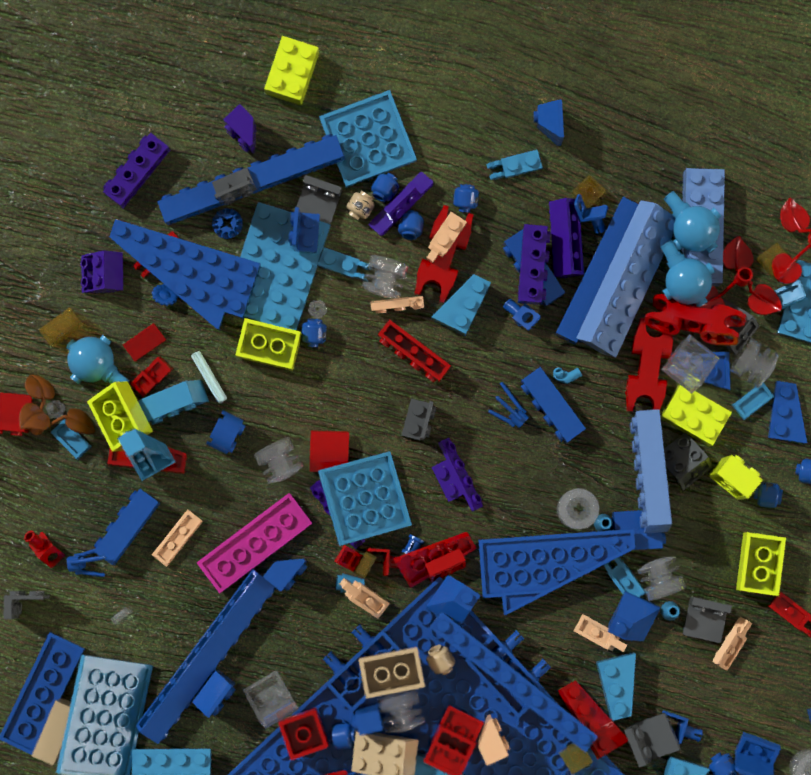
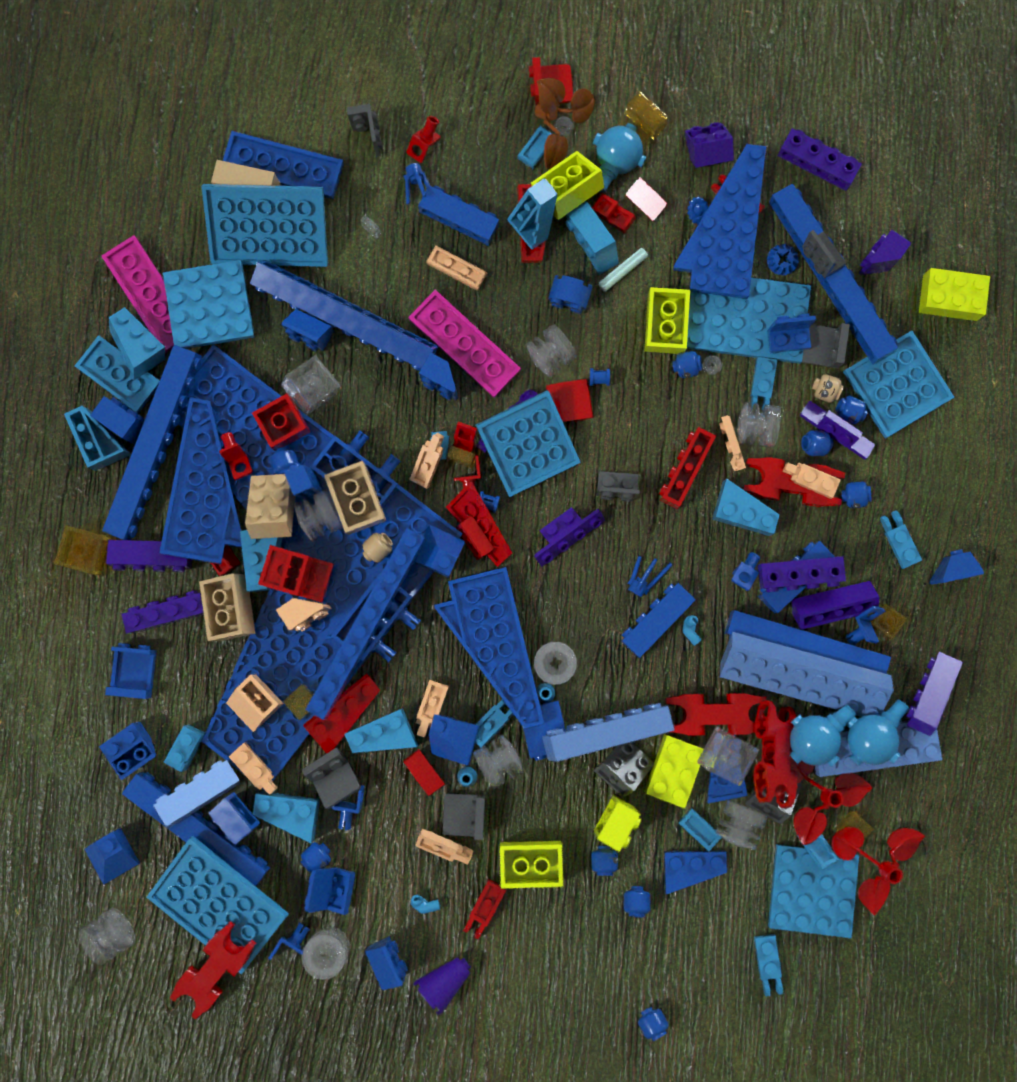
camera: 85 degrees right, 0 degrees up
none -> red slope [403,749,445,796]
none -> dark azure arm [411,894,440,914]
none -> blue bush [590,368,610,386]
none -> brick [906,652,963,736]

